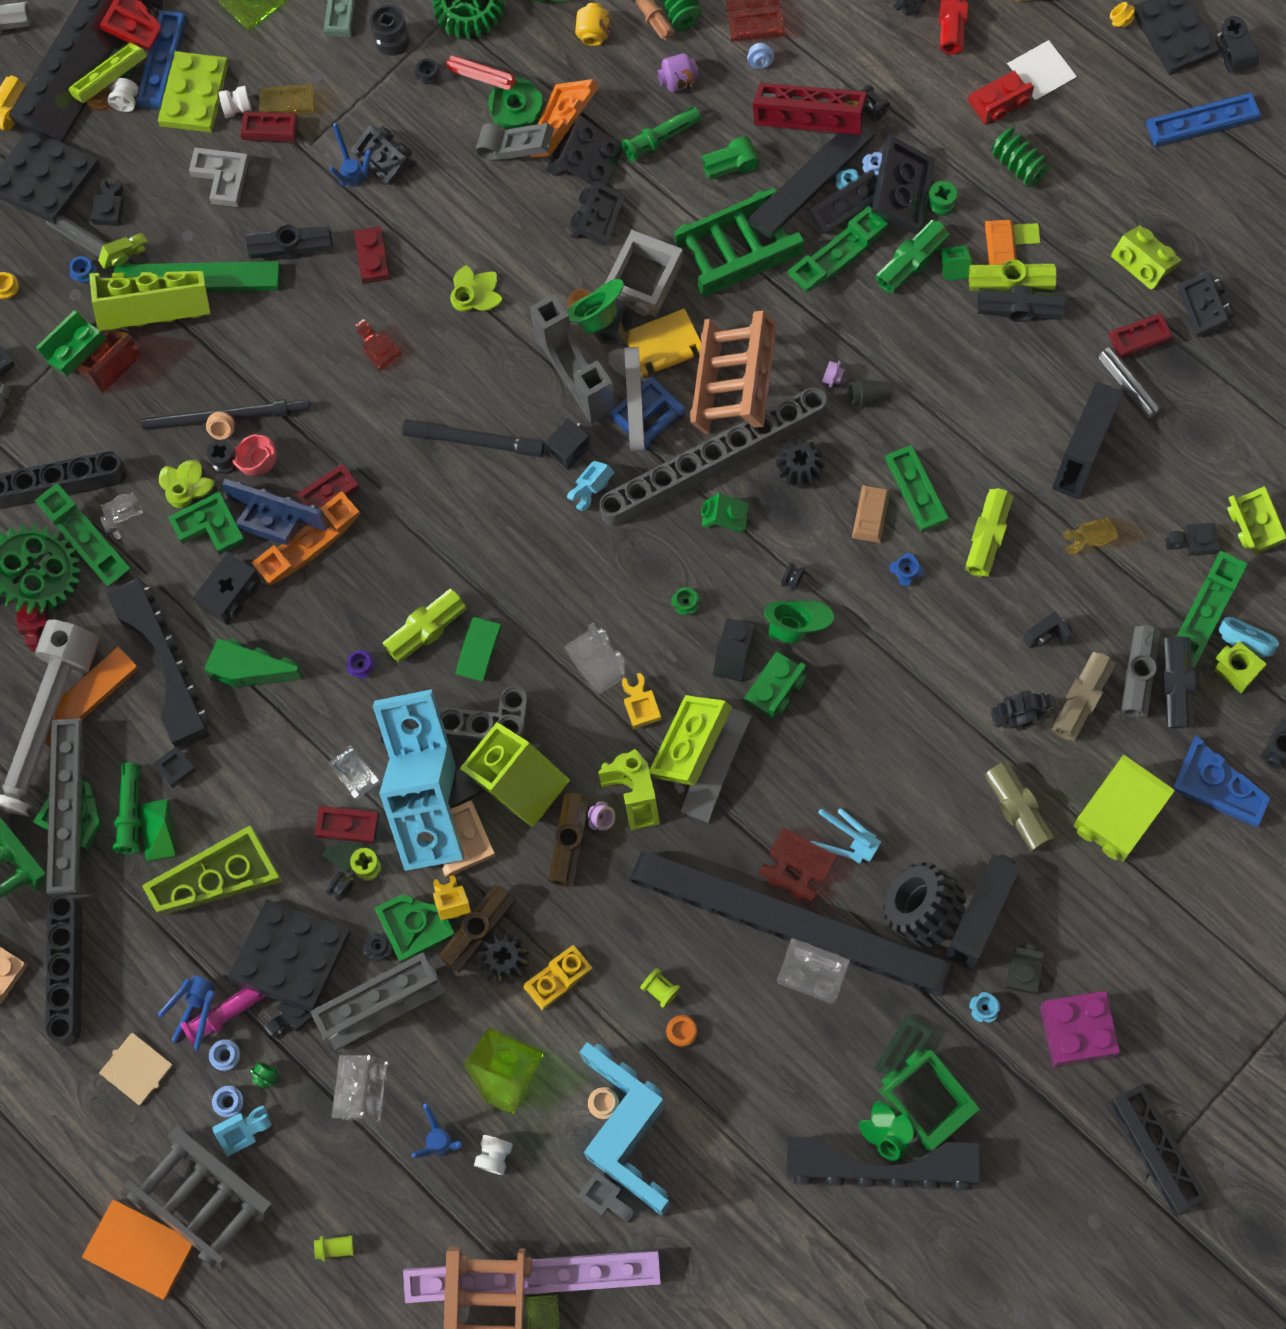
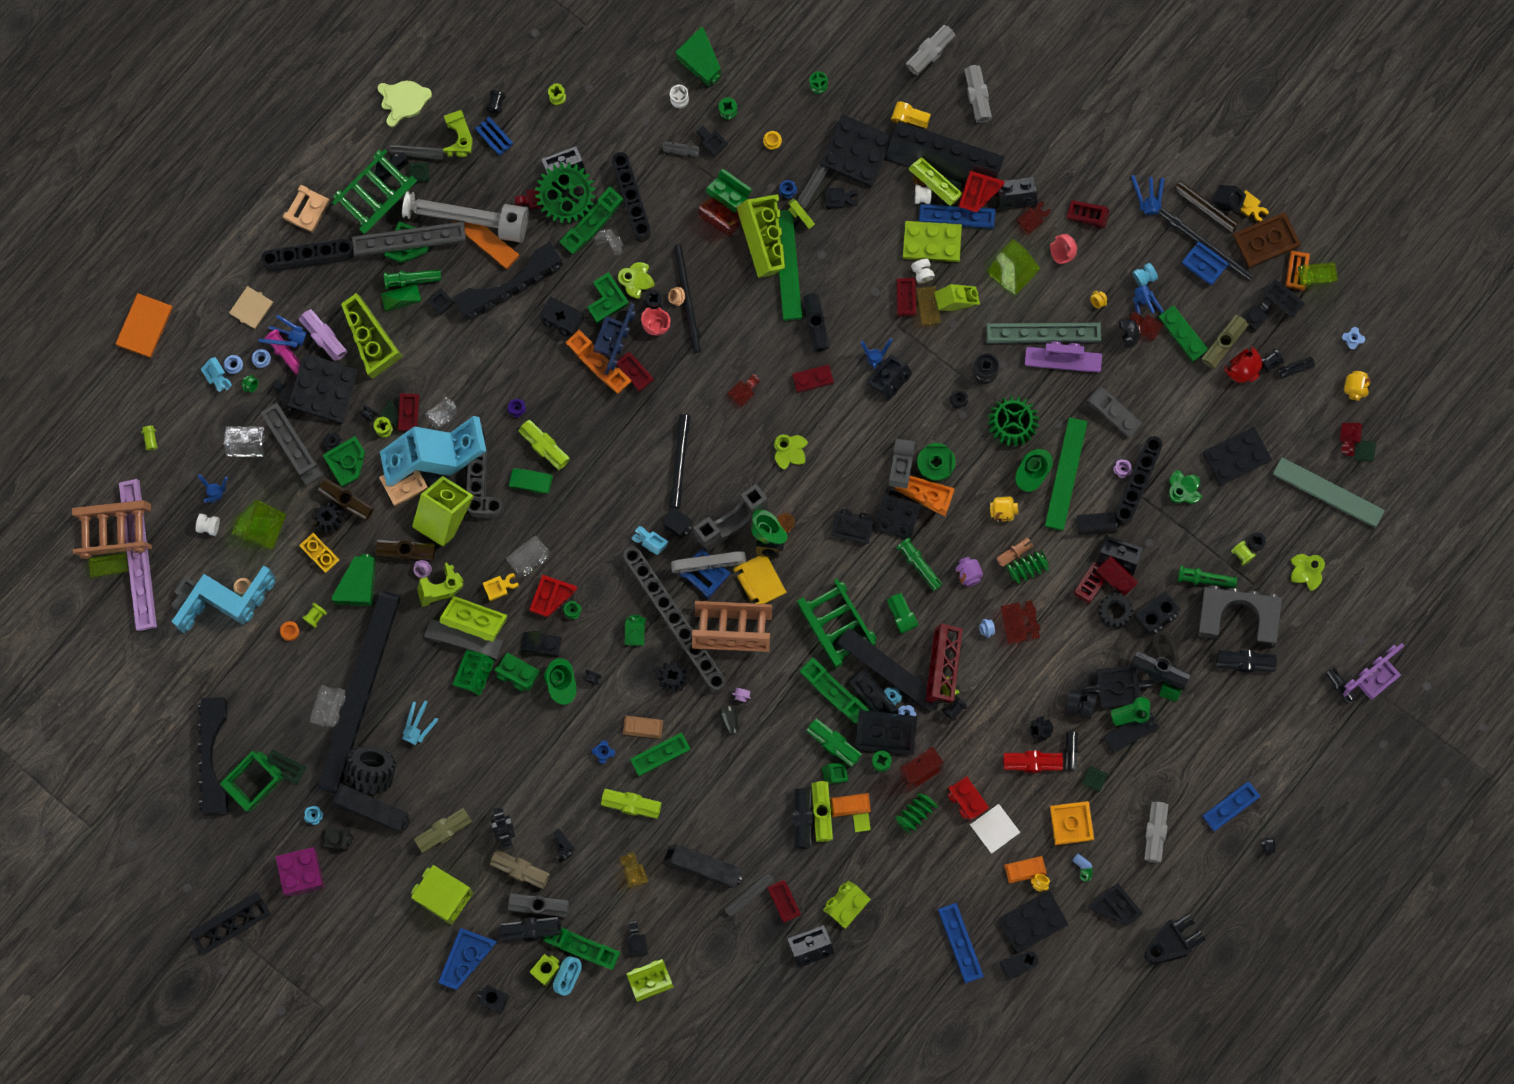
camera: 85 degrees right, 5 degrees up
dark grey fence [125,1126,273,1271] -> none
light grey plate [189,148,249,207] -> none
green slope [204,638,303,688] -> none
yellow plate [433,875,471,920] -> none
axle [446,55,516,90] -> none
light grey window [605,230,683,317] -> none
clear red plate [759,828,837,902] -> none
green plate [858,1101,915,1161] -> none
none -> lavender piece [299,309,347,362]
none -> green slope [332,554,376,606]
none -> green bracket [452,649,494,695]
none -> red wing [529,575,578,618]
none -> clear red window [900,746,944,791]
none -> lime slope [935,284,980,311]
none -> orange tile [1004,856,1047,884]

